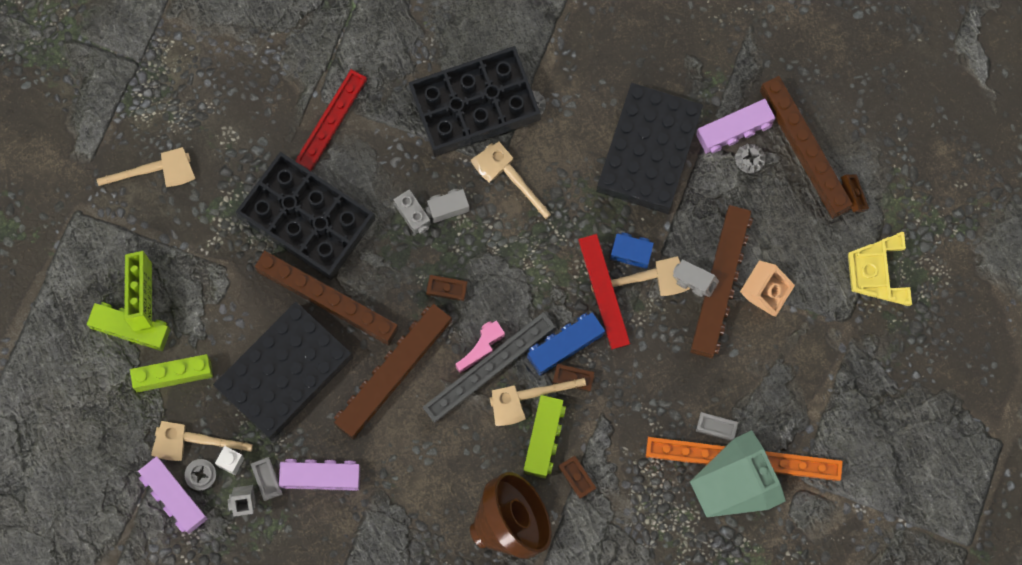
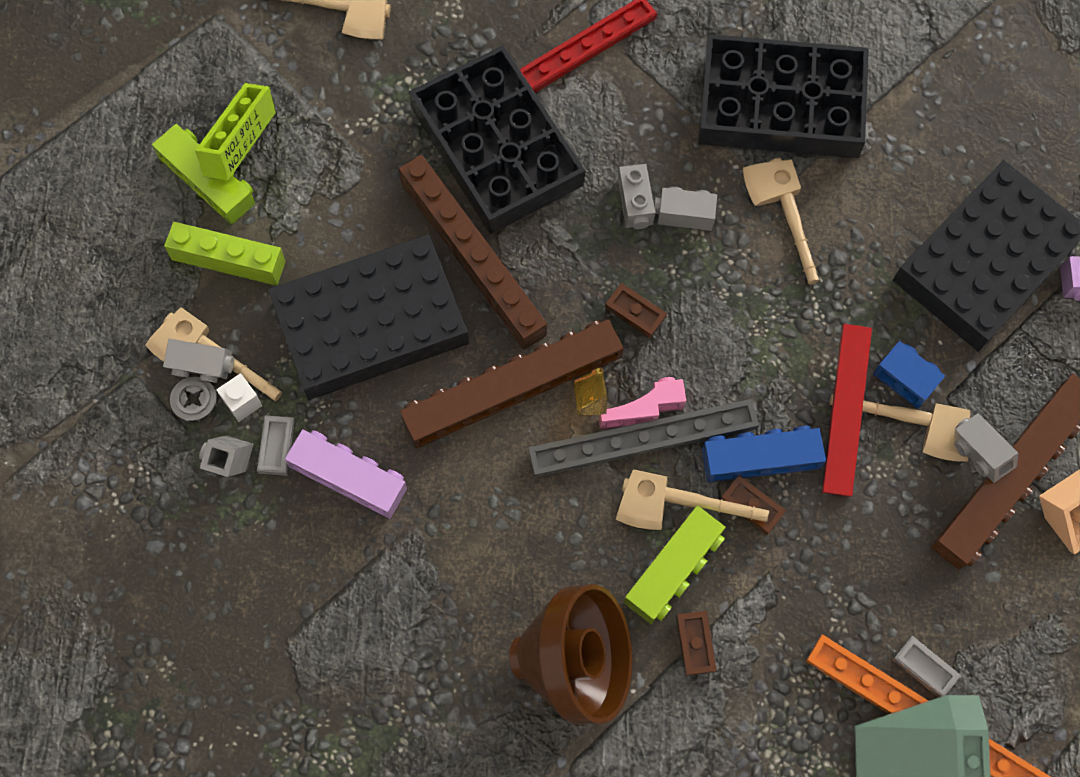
camera: 25 degrees right, 5 degrees down
lavender brick [138,456,207,534] -> none
none -> light grey brick [163,339,234,383]
none -> clear yellow slope [574,367,607,415]

